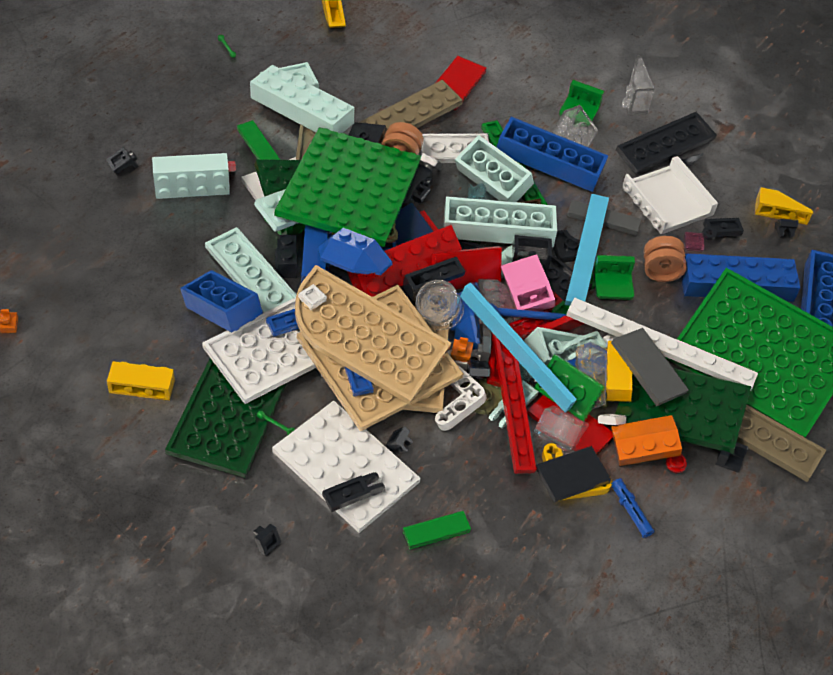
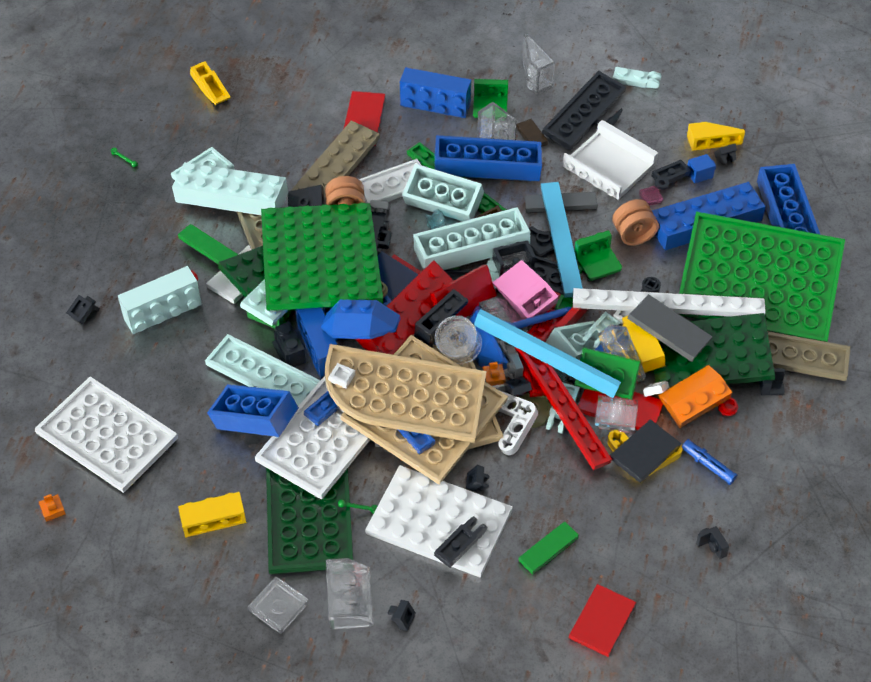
camera: 15 degrees left, 0 degrees up
none -> white plate [35,377,178,493]
none -> clear tile [247,577,309,634]
none -> clear slope [326,558,374,629]
none -> blue brick [400,67,471,118]
none -> dark brown tile [516,118,548,147]
none -> red tile [569,584,636,657]
none -> light aqua hinge [613,67,662,89]
none -> black wheel [641,277,661,293]
none -> blue brick [687,154,716,184]
none -> black bracket [696,526,729,559]

